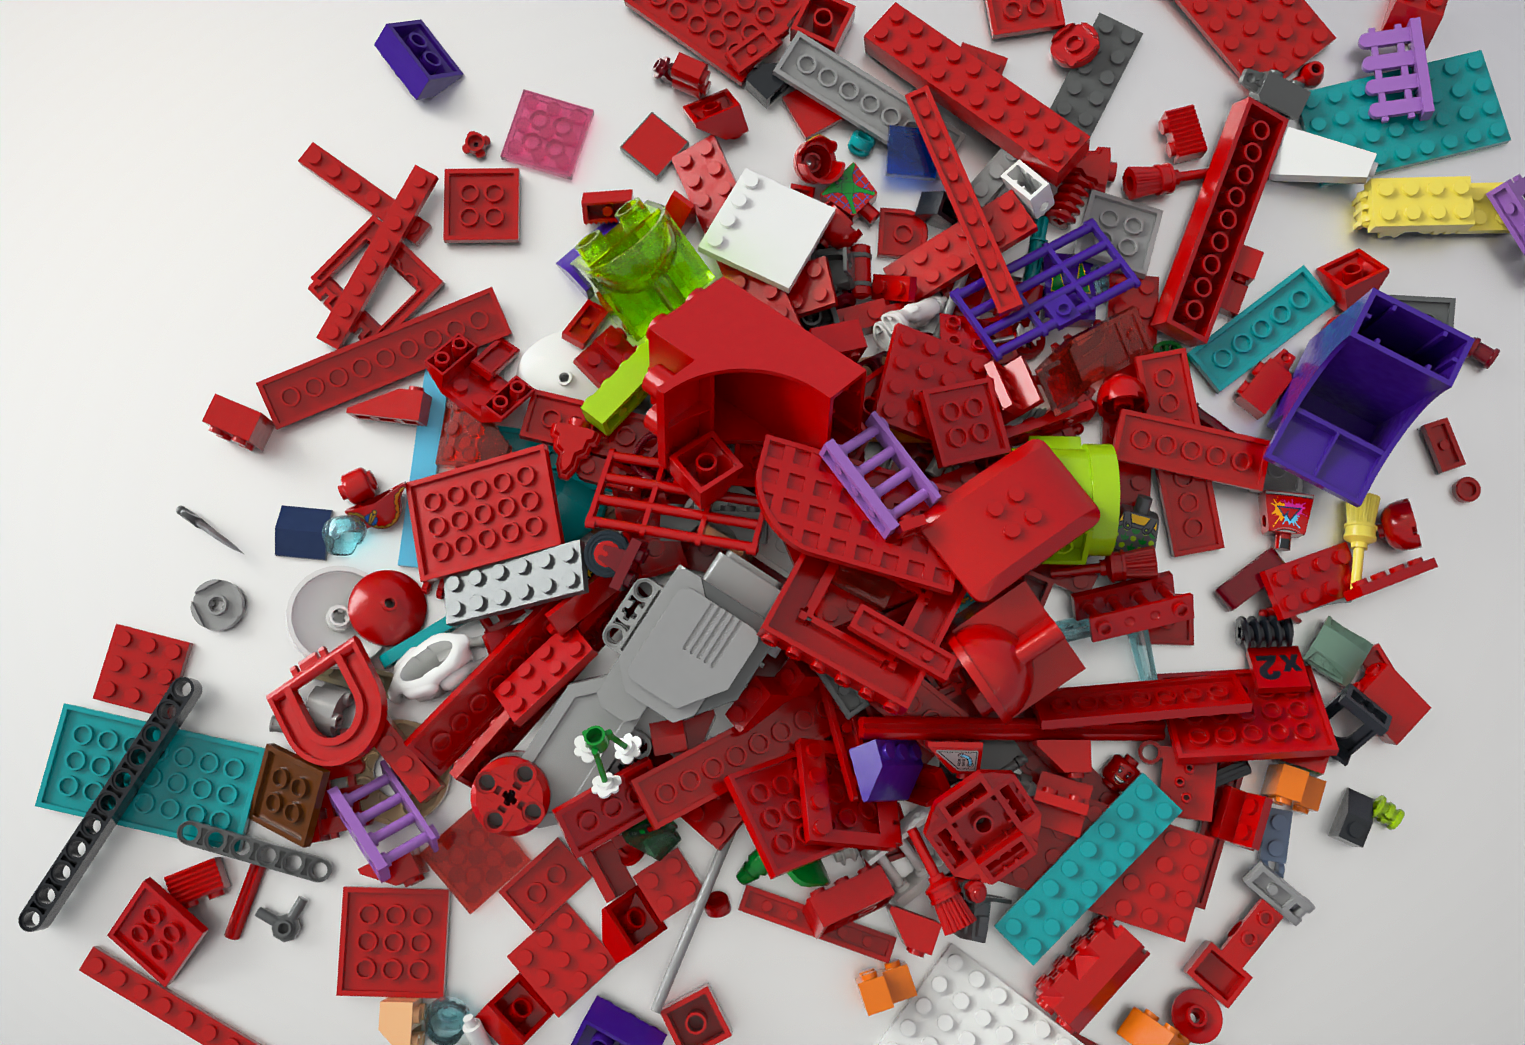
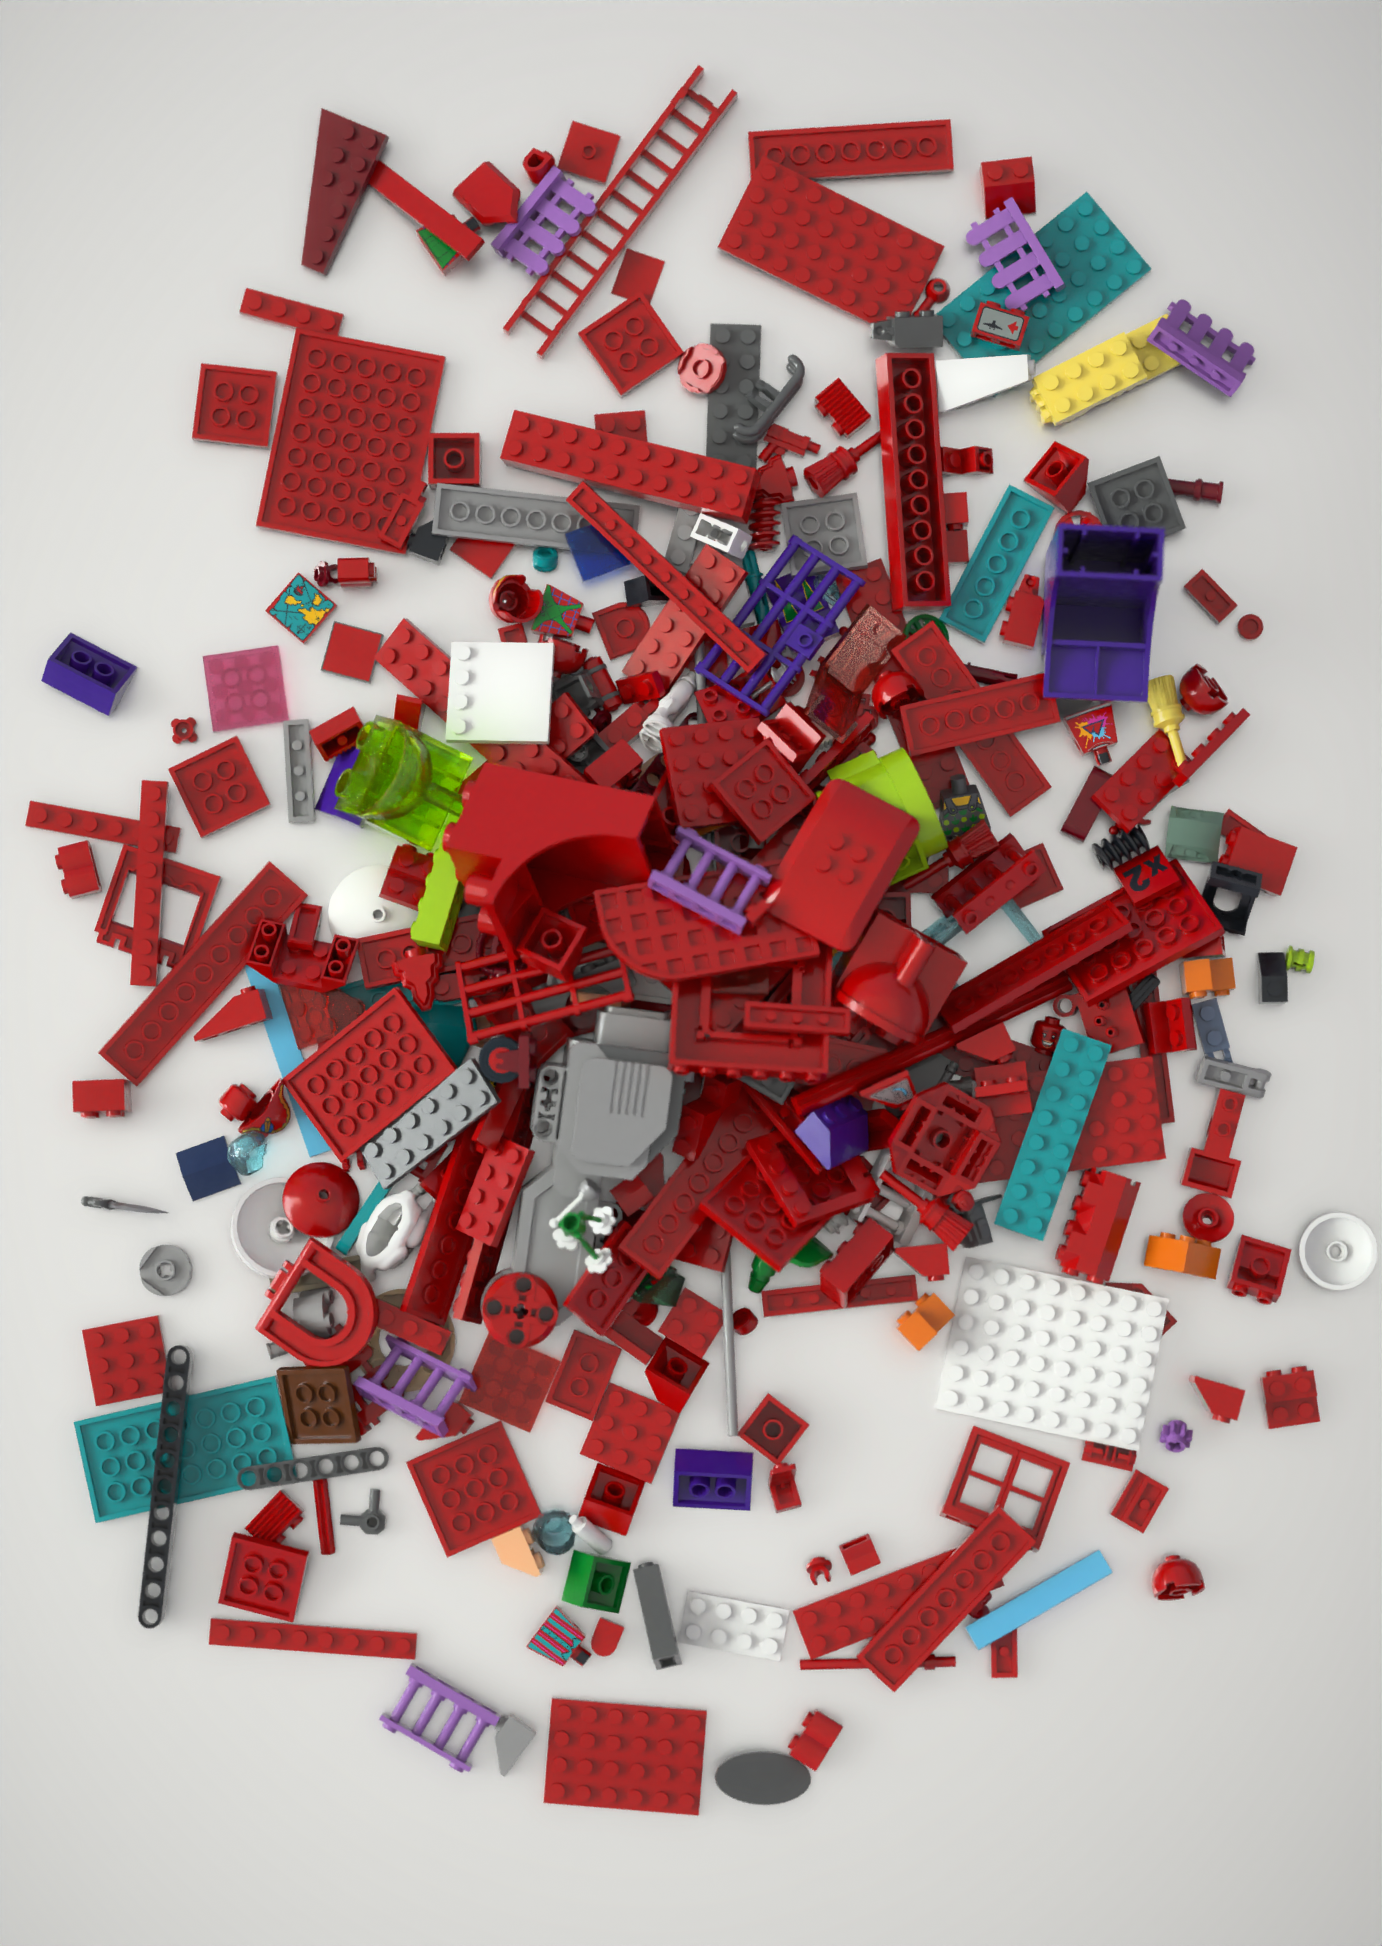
camera: 15 degrees left, 5 degrees up
red plate [562,299,610,350] -> none
red slope [682,88,749,140] -> none
none -> red brick [55,840,102,899]
none -> tile [265,572,338,645]
none -> light grey plate [283,719,315,823]
none -> hinge [549,1178,601,1228]
none -> dark grey piece [733,354,805,444]
none -> red piece [758,423,821,463]
none -> red slope [940,446,993,476]
none -> brick [971,301,1029,351]

